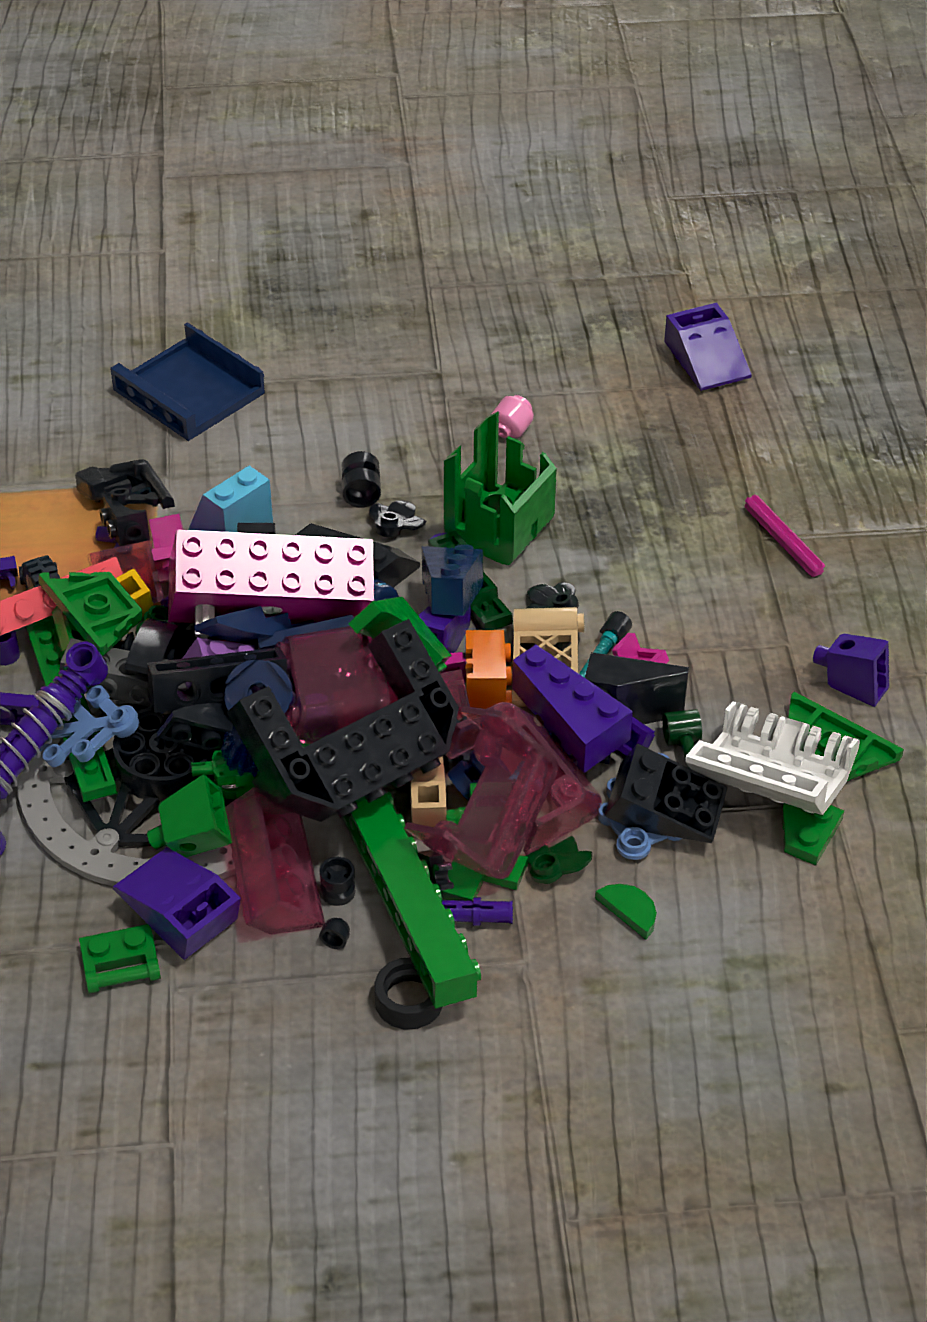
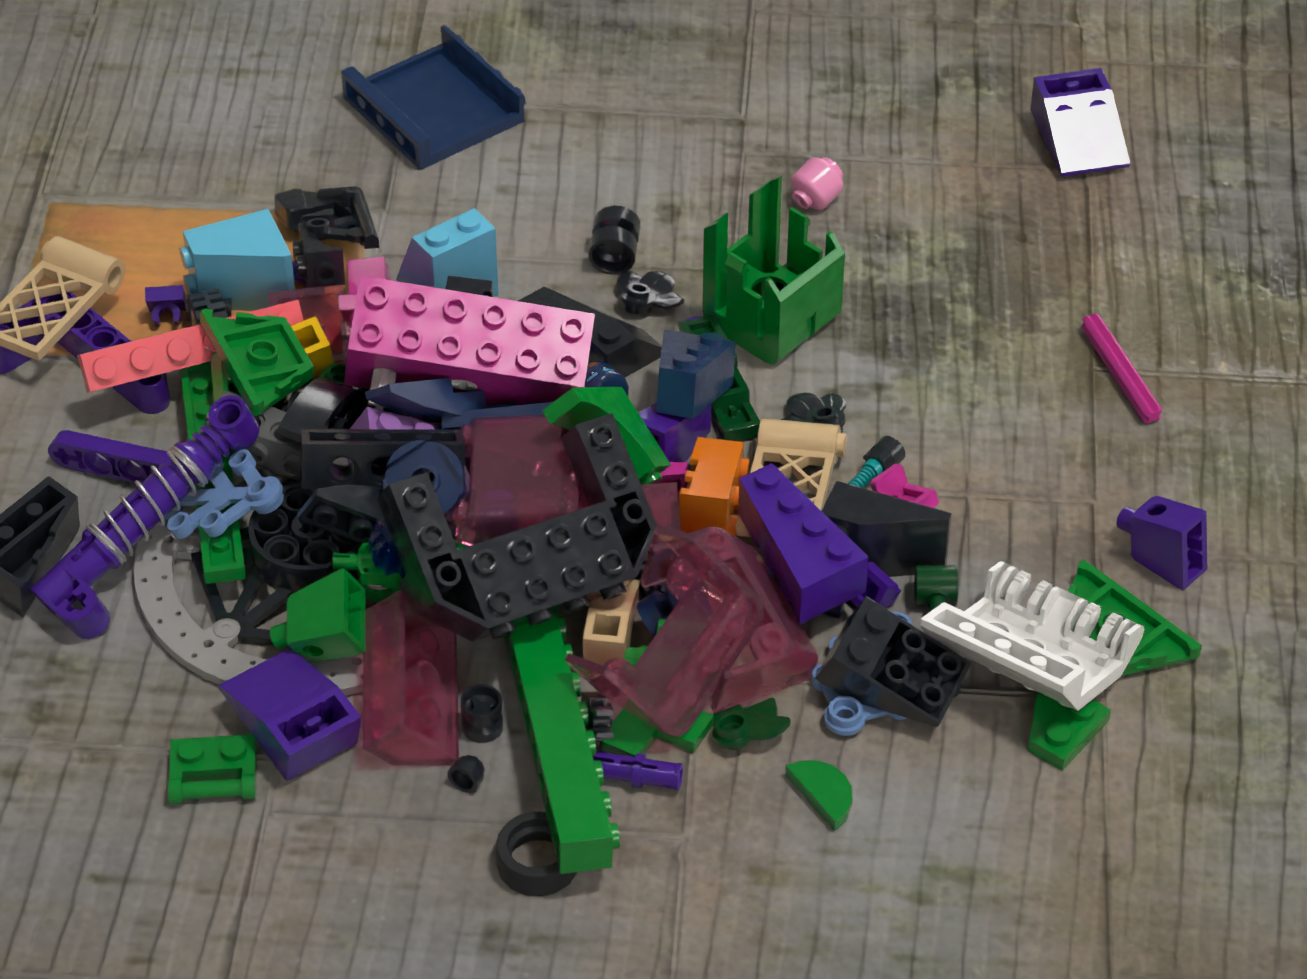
camera: 10 degrees right, 0 degrees up
none -> medium azure slope [179,209,296,311]

